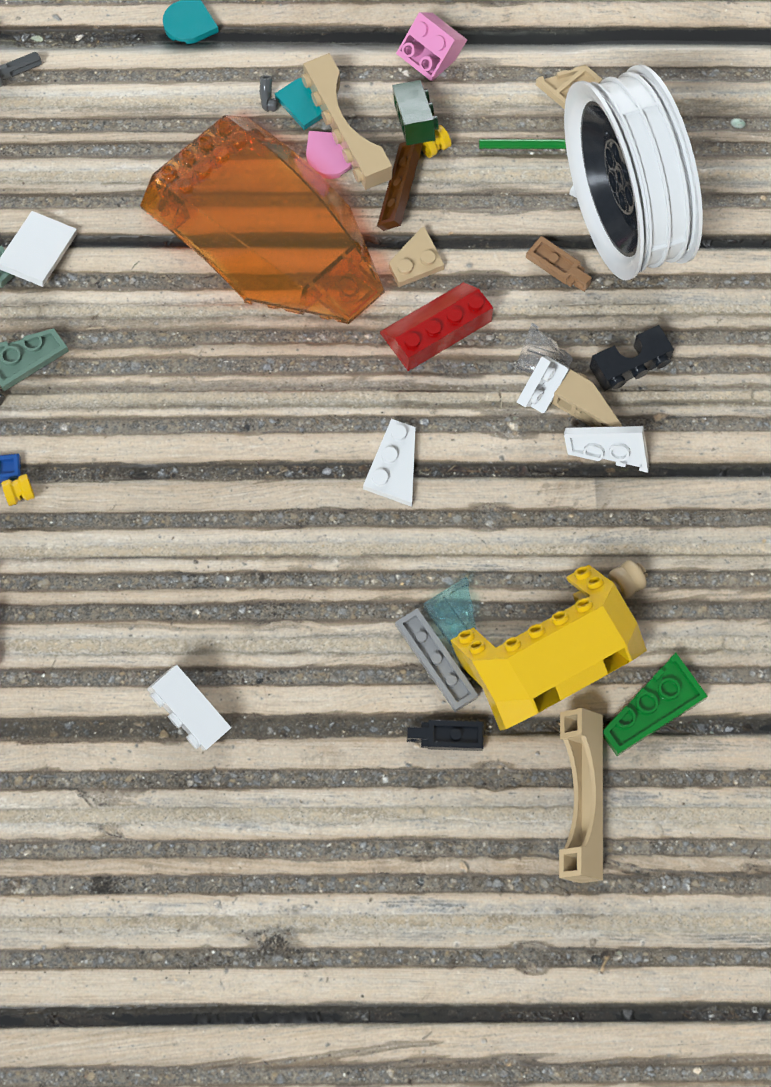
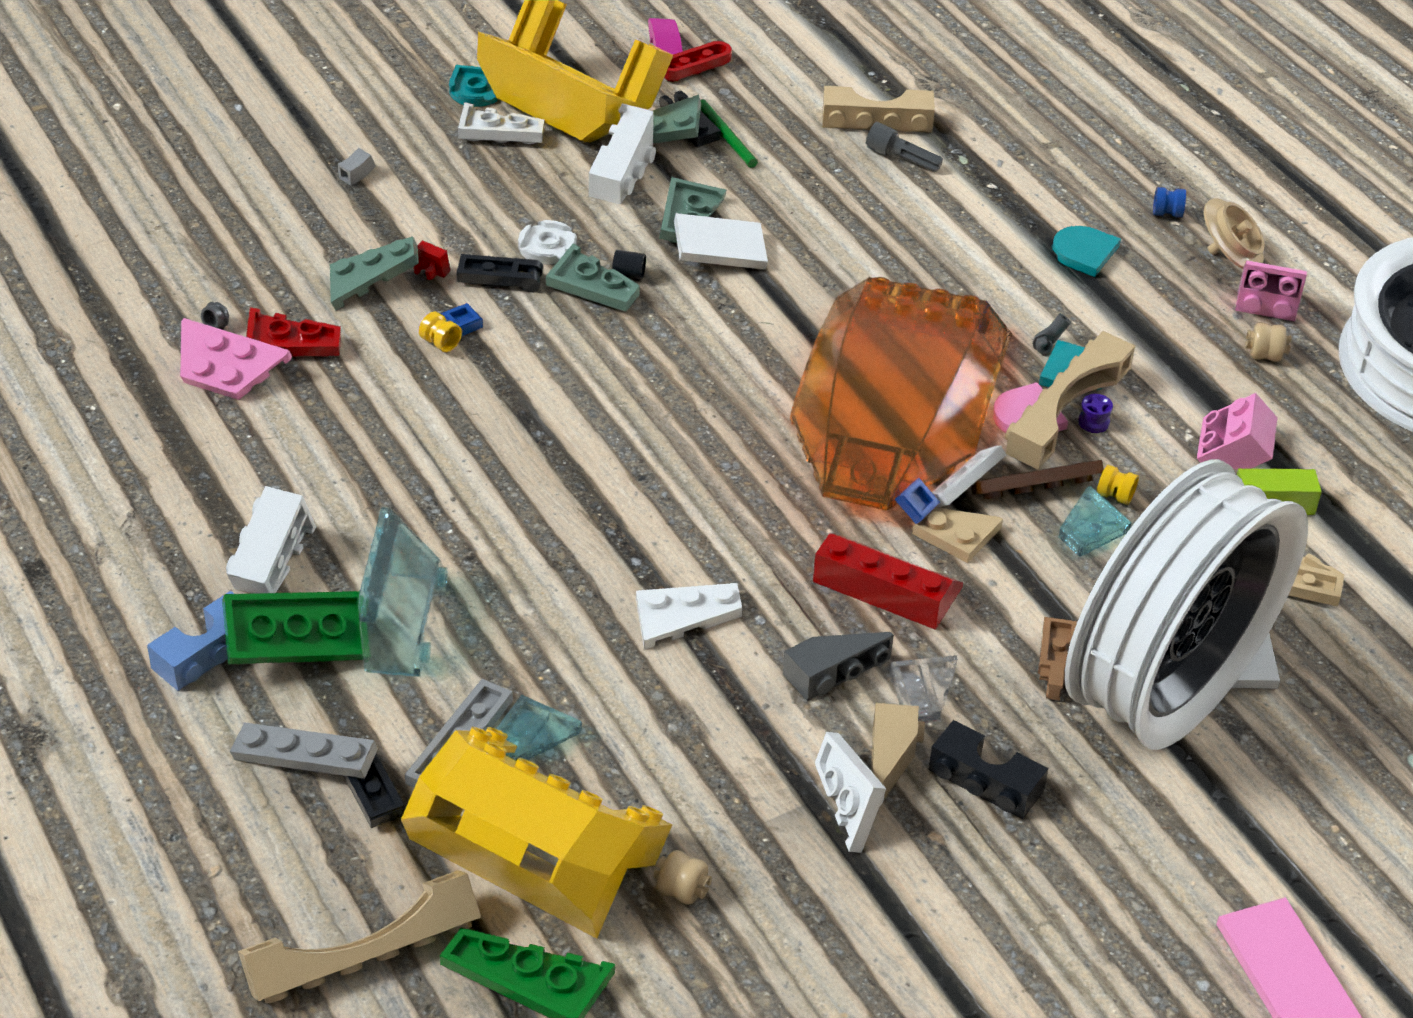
camera: 60 degrees right, 25 degrees down
brick [392,80,439,145] -> none
white bracket [517,356,569,413] -> none
none -> medium blue arch [147,591,234,691]
none -> green plate [222,591,371,664]
none -> light grey plate [230,722,378,779]
none -> clear light blue windscreen [359,507,448,677]
none -> black beam [612,249,646,280]
none -> dark grey slope [782,632,894,701]
none -> blue tile [894,478,940,524]
none -> white tile [932,445,1007,508]
none -> clear light blue wing [1058,486,1131,557]
none -> dark purple wheel [1078,394,1113,433]
none -> lime brick [1237,468,1322,515]

